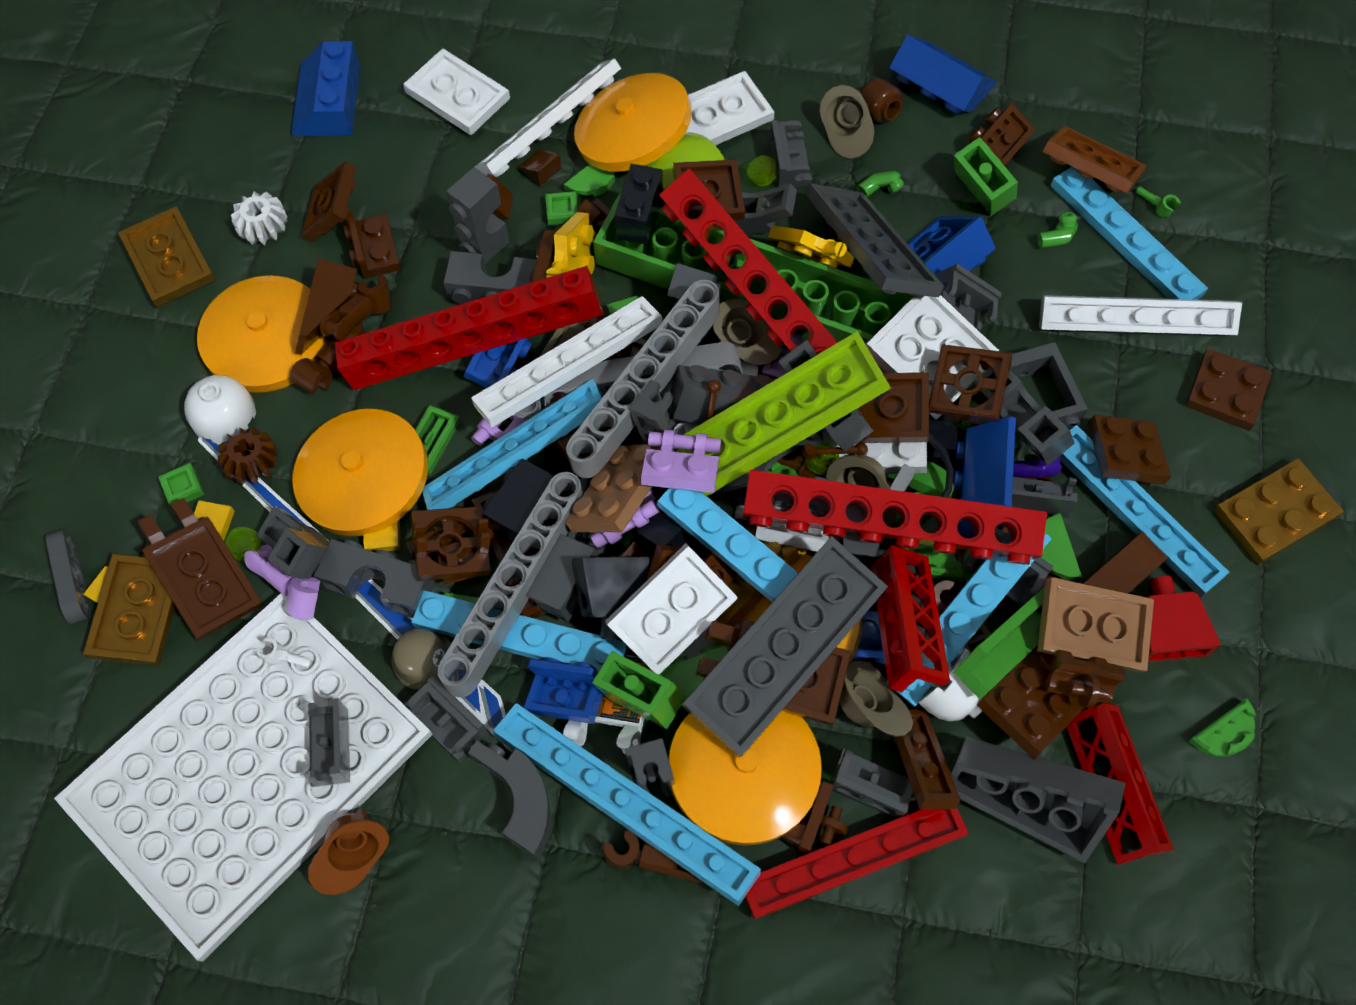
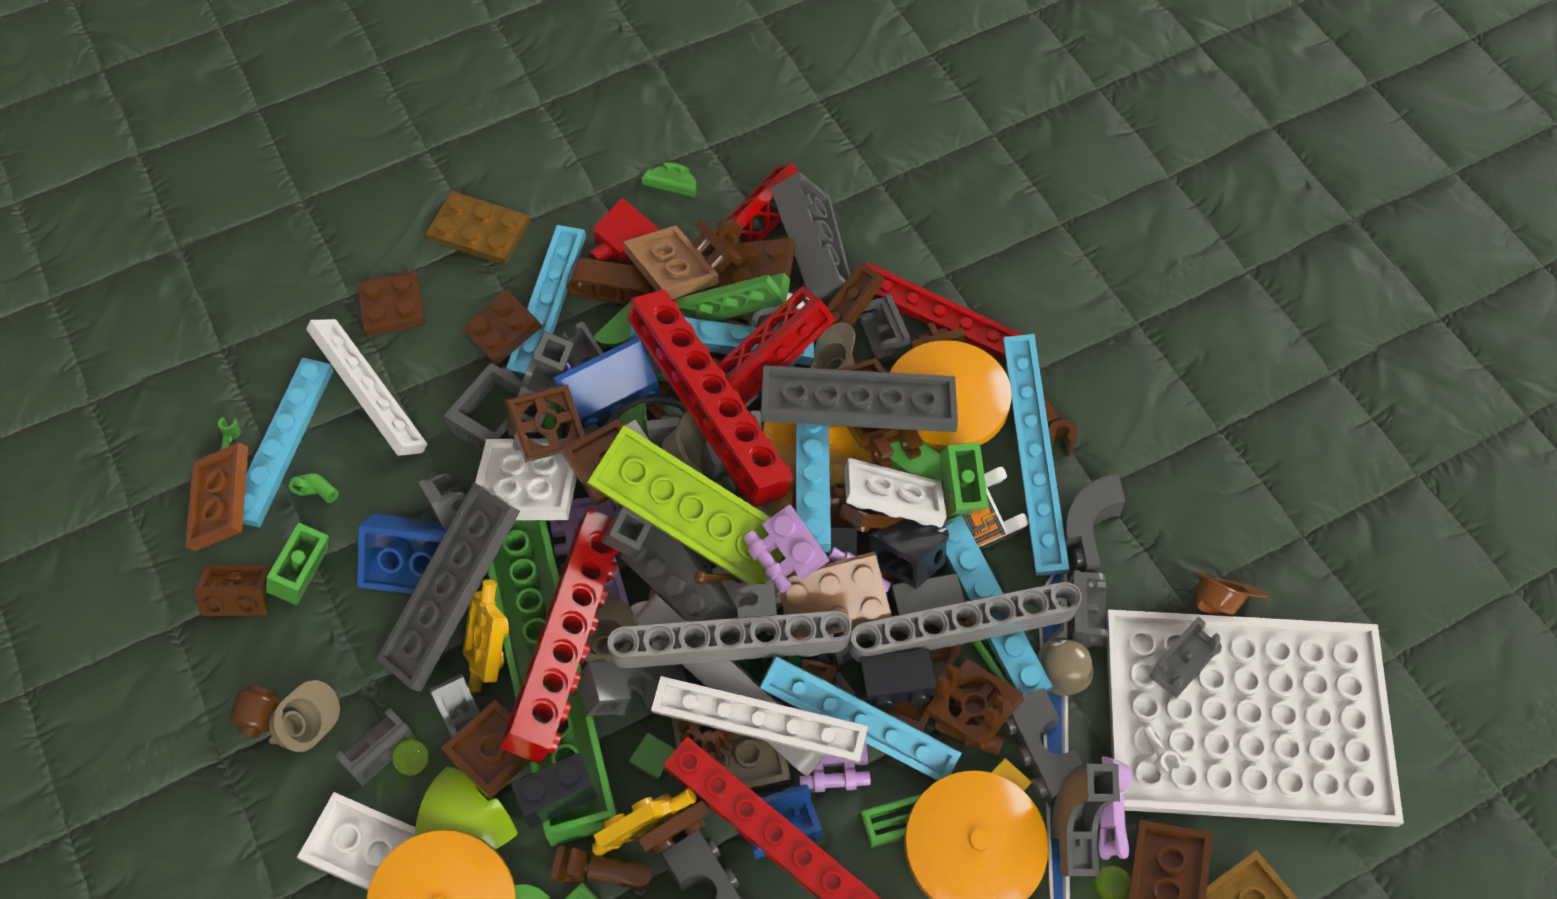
camera: 130 degrees left, 5 degrees down
blue bracket [524,657,604,724] -> none
dark grey hinge [625,738,674,798] -> none
bright green arm [856,170,904,197] -> none
blue slope [889,34,997,114] -> none

